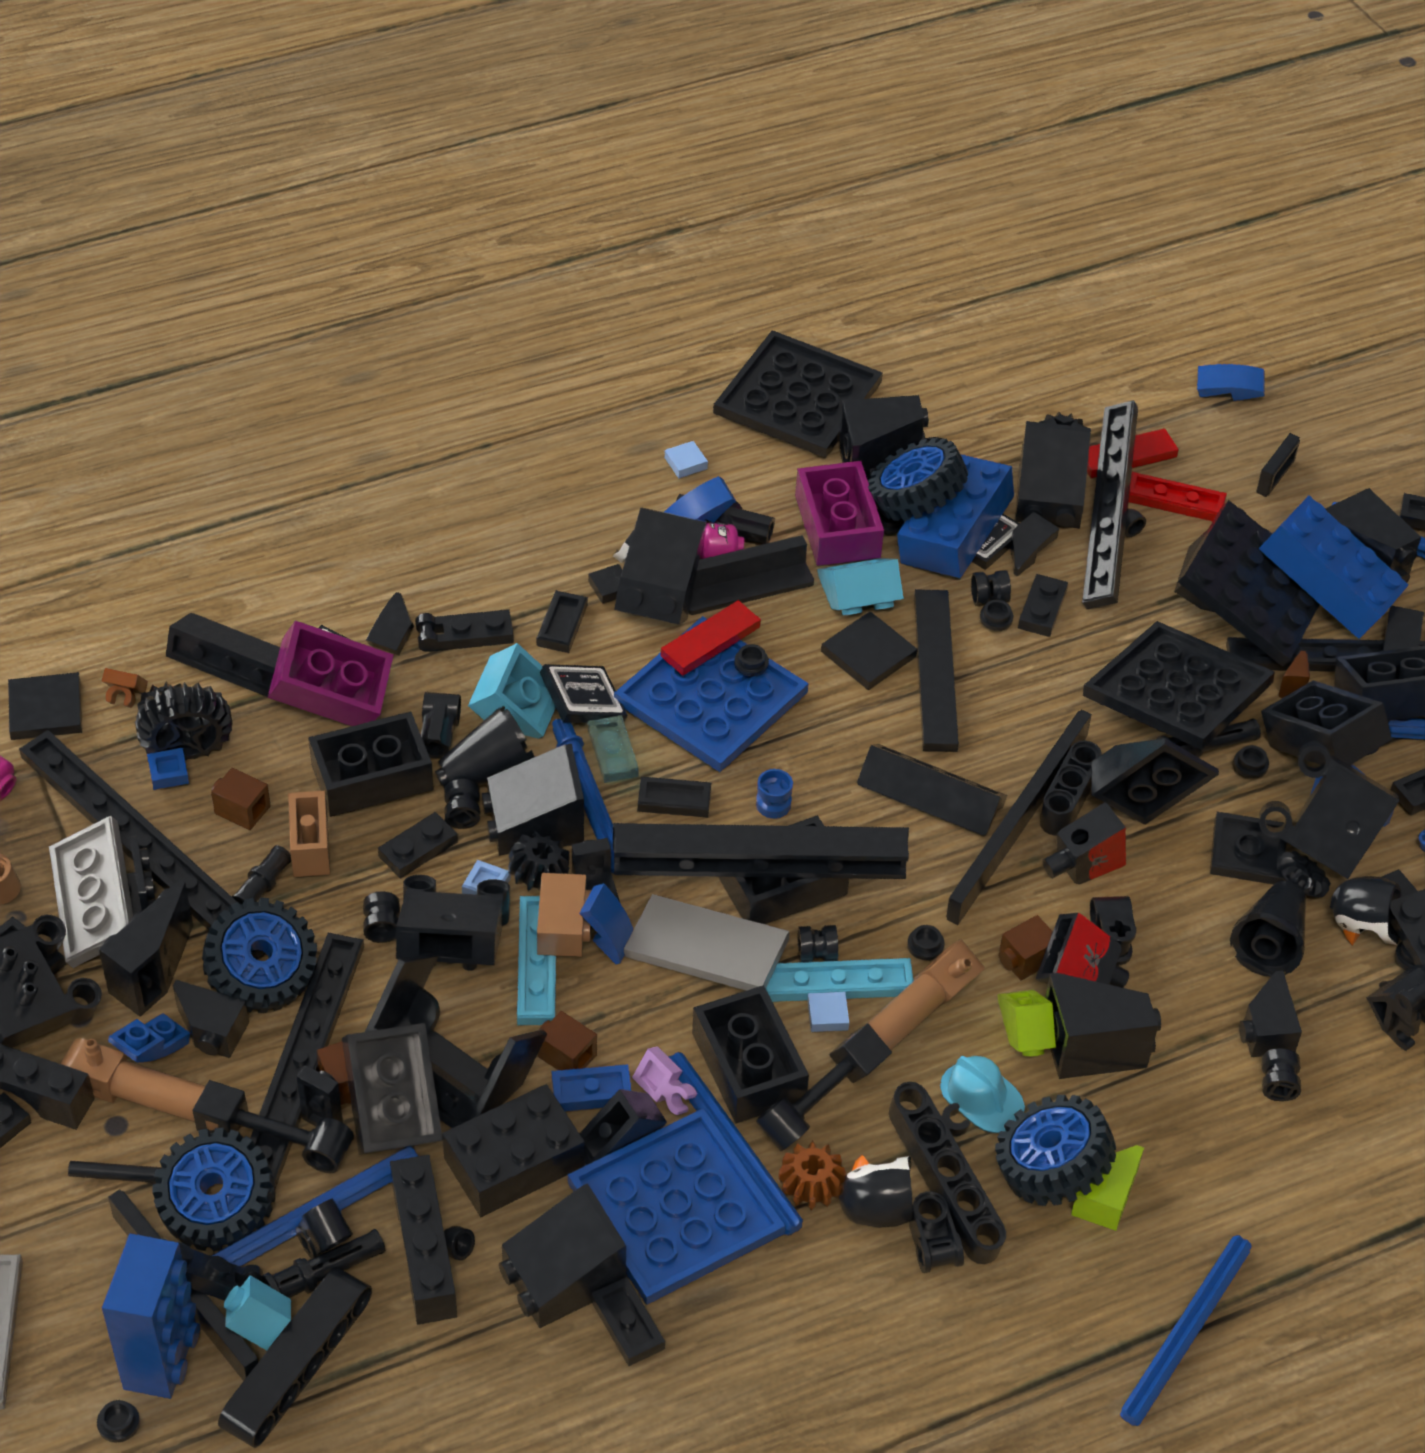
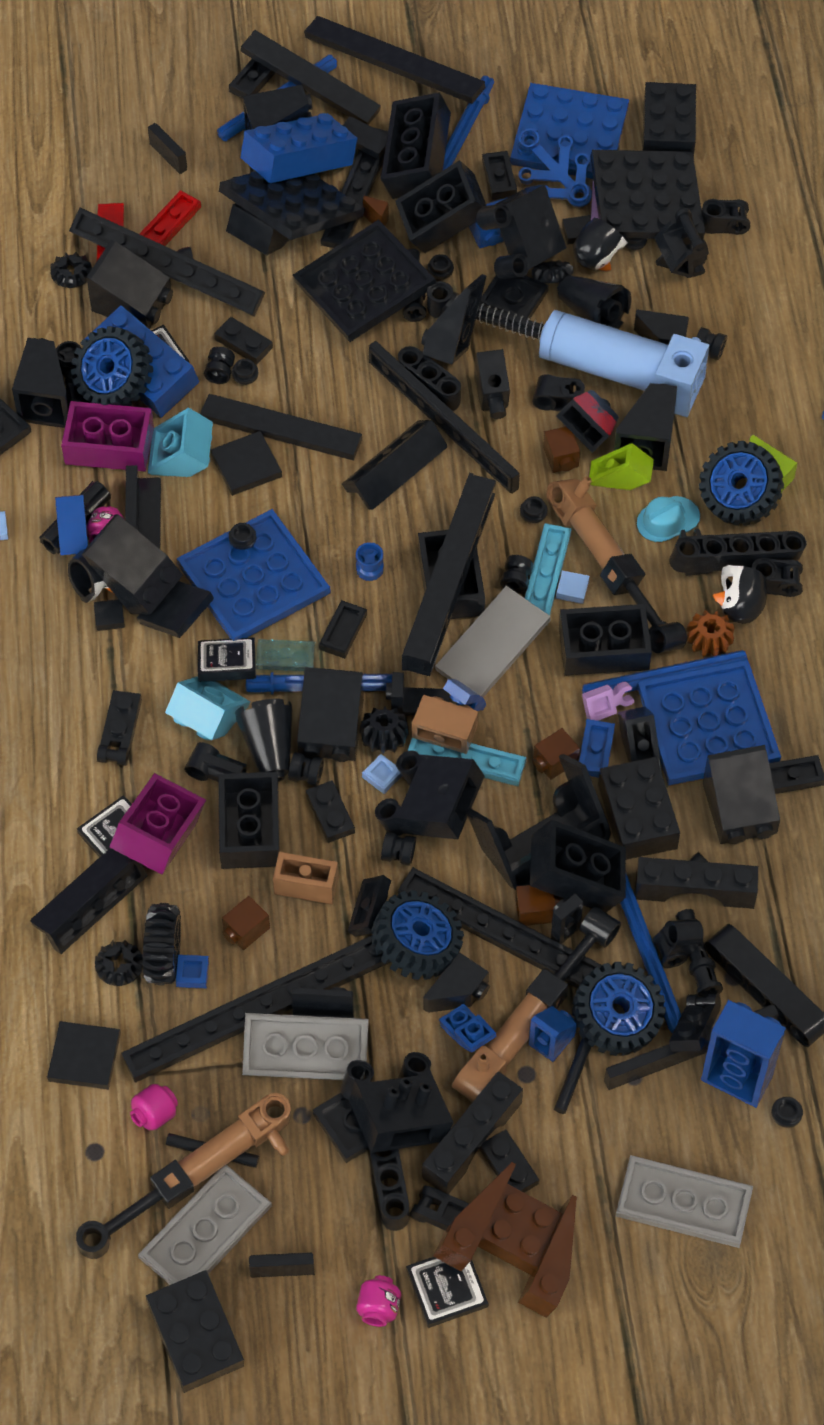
camera: 70 degrees left, 10 degrees up
black slope [99,879,193,1017] -> none
dark orange tile [102,668,148,708] -> none
medium azure brick [224,1275,291,1351] -> none
black pin [232,845,291,905] -> none
black slope [366,592,415,656] -> none
black tile [536,590,588,653] -> none
red tile [661,600,761,676] -> none
black slope [1010,512,1059,576] -> none
blue slope [1197,364,1265,401] -> none
none -> black tile [137,581,214,638]
none -> black plate [347,875,391,937]
none -> light blue piece [427,281,709,418]
none -> blue slope [529,1006,577,1062]

